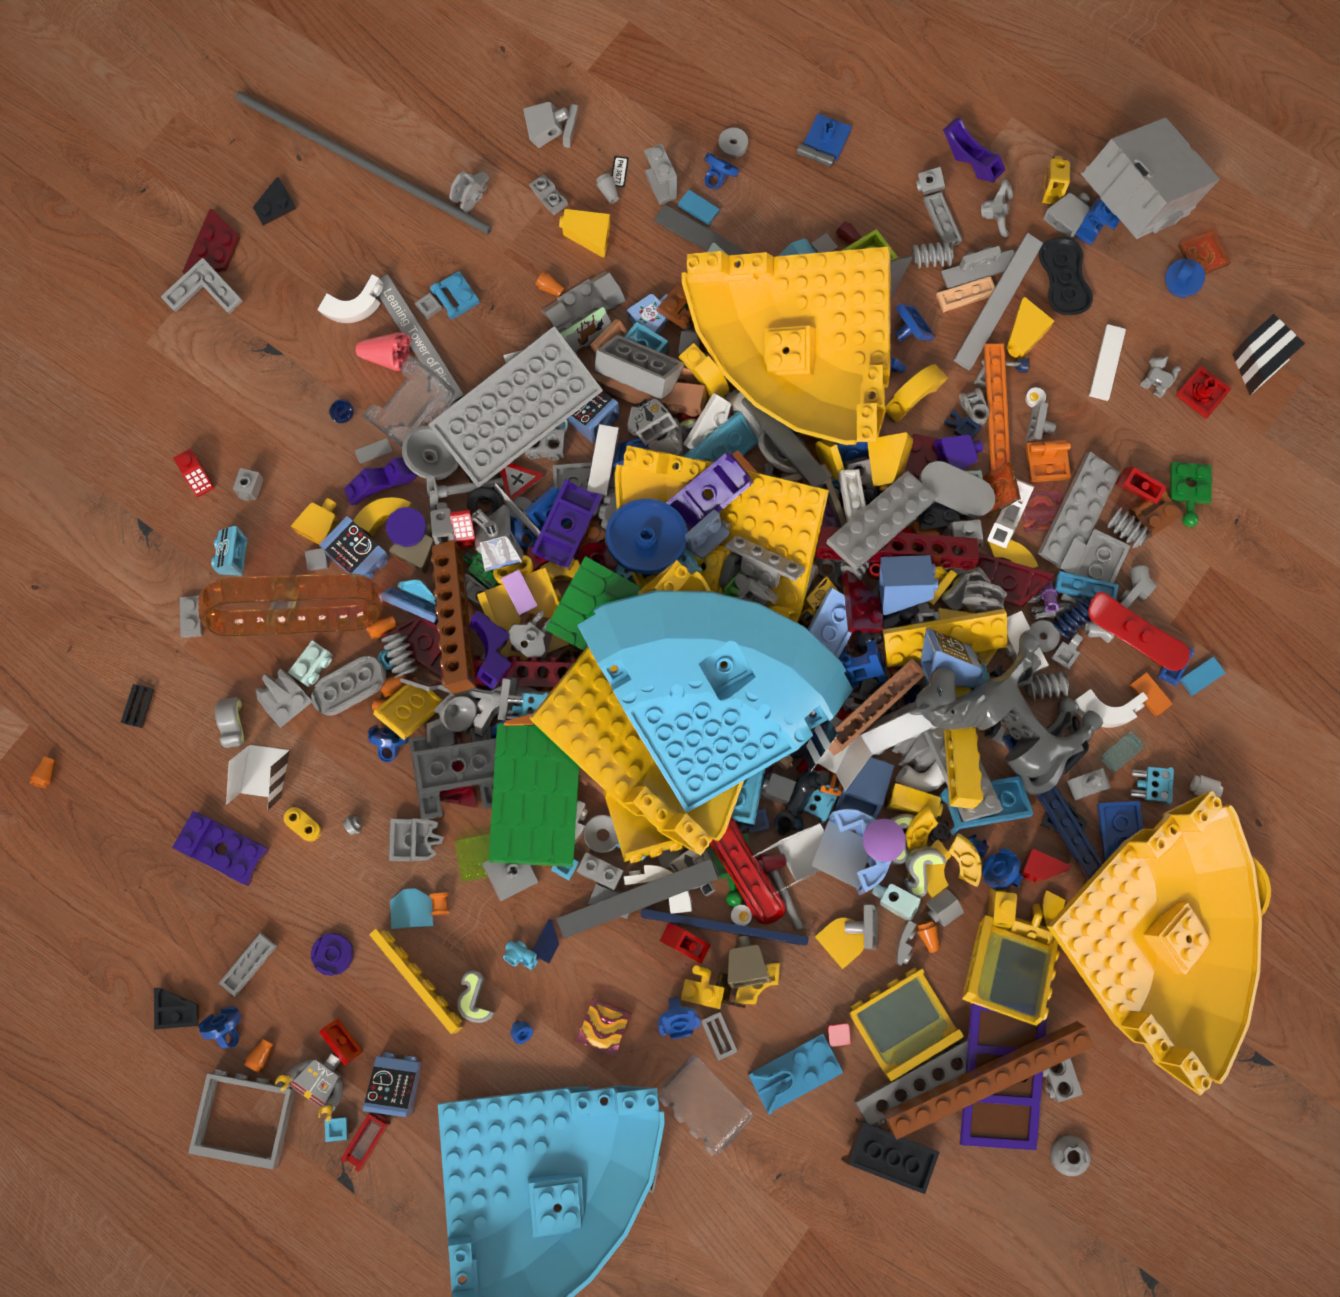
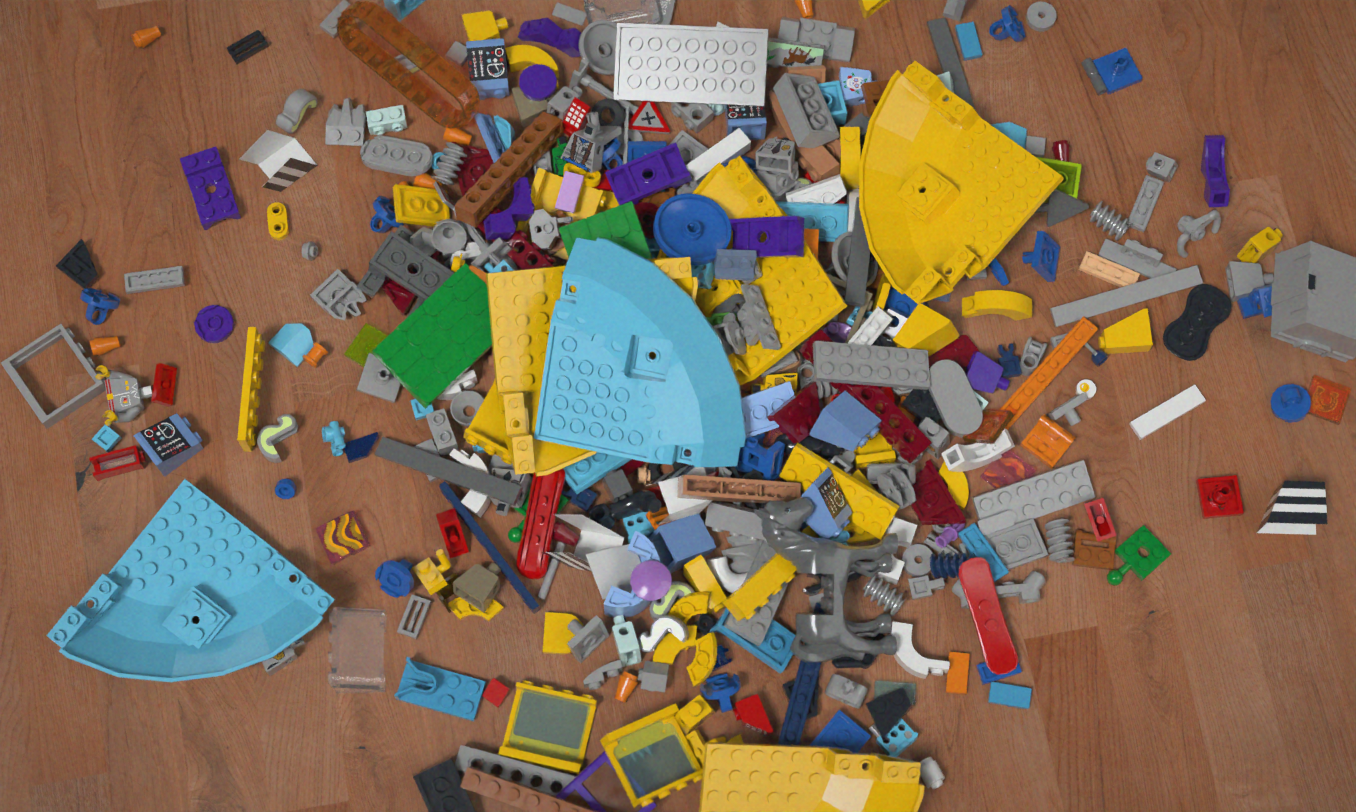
camera: 40 degrees right, 5 degrees down
white tile [731,905,752,926] -> none
light grey animal [1140,356,1181,398] -> none
none -> yellow plate [451,253,465,272]
none -> black wing [866,687,912,740]

